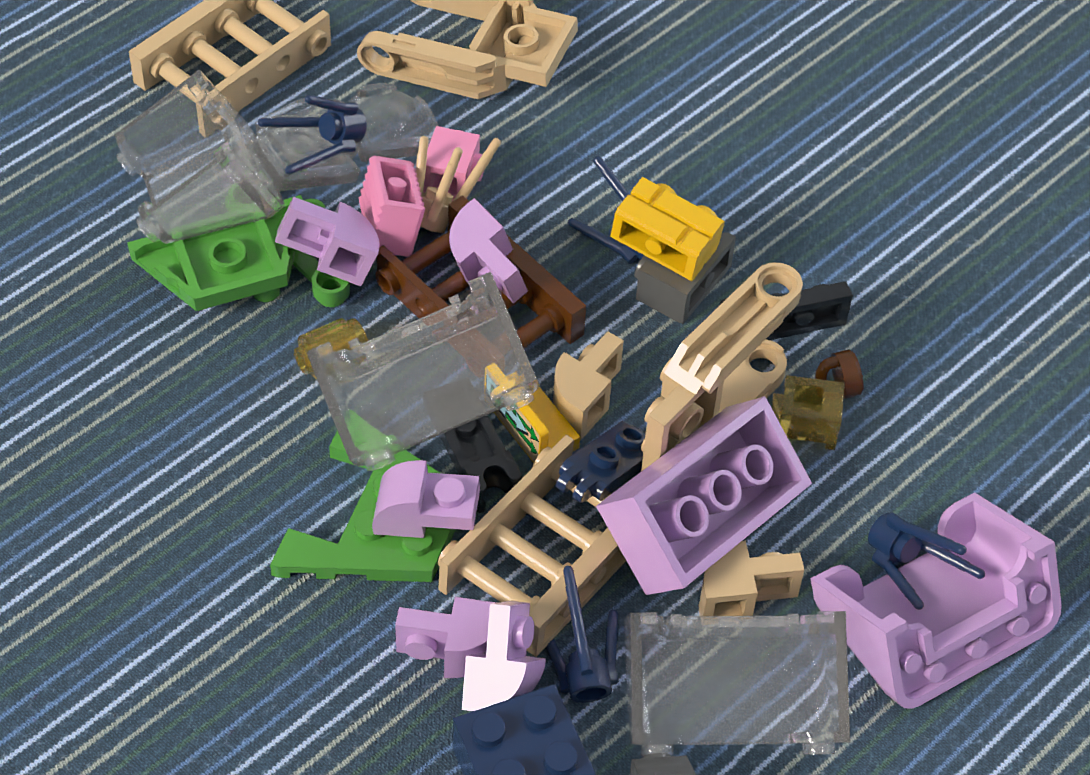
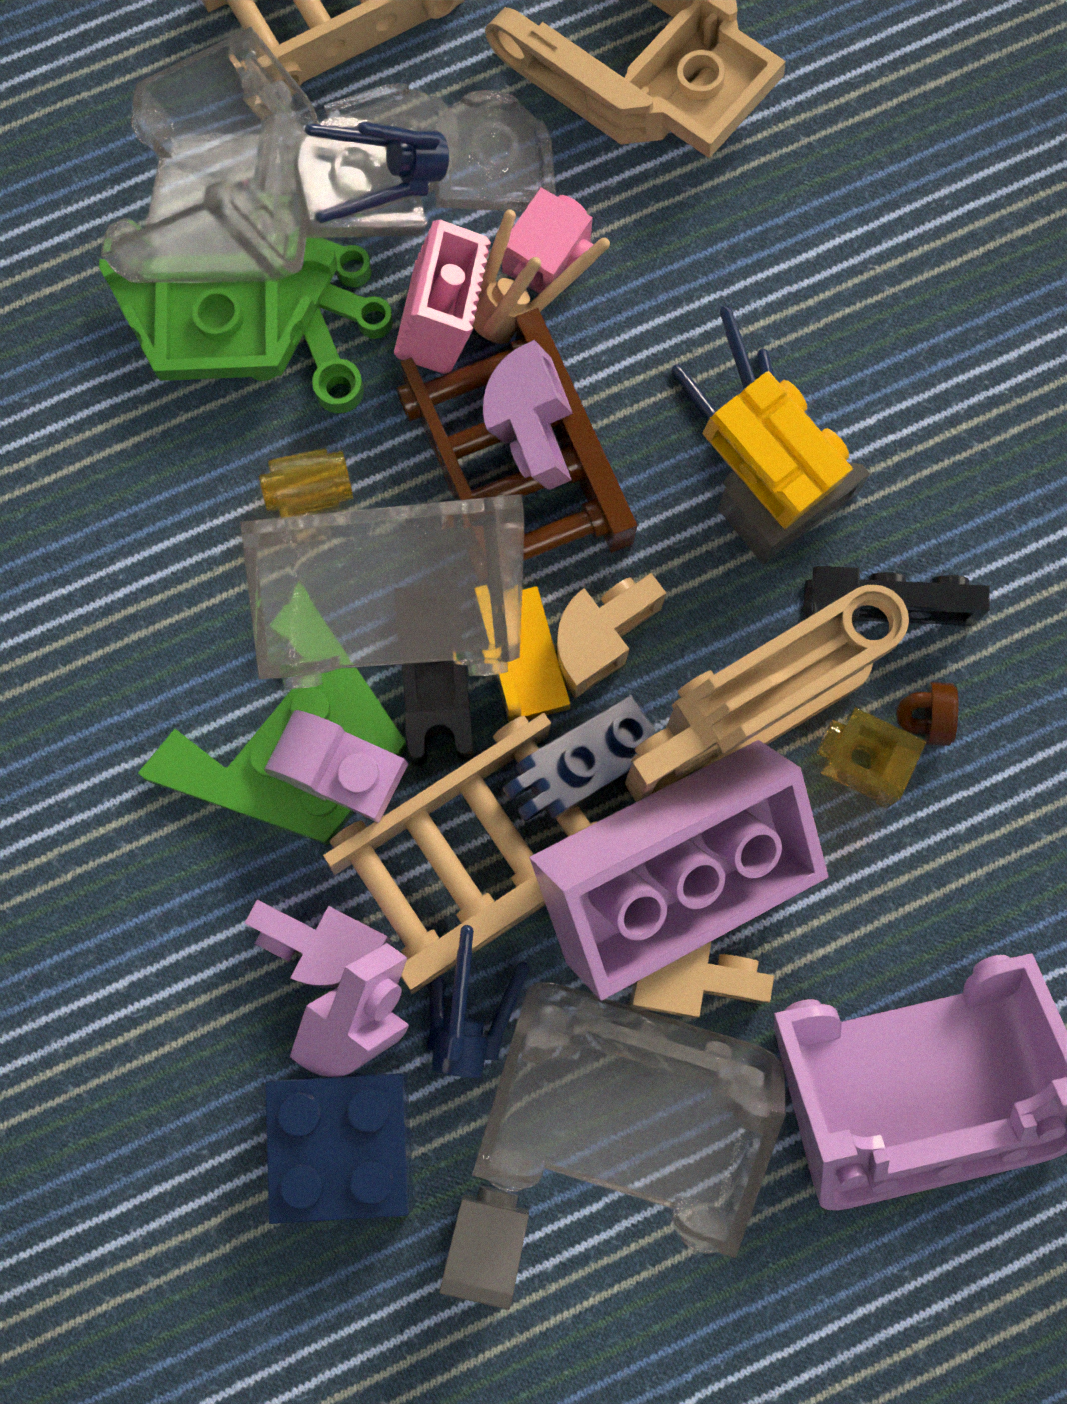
camera: 20 degrees right, 25 degrees up
lavender brick [275,197,379,286] -> none
dark blue plant [868,512,985,610] -> none

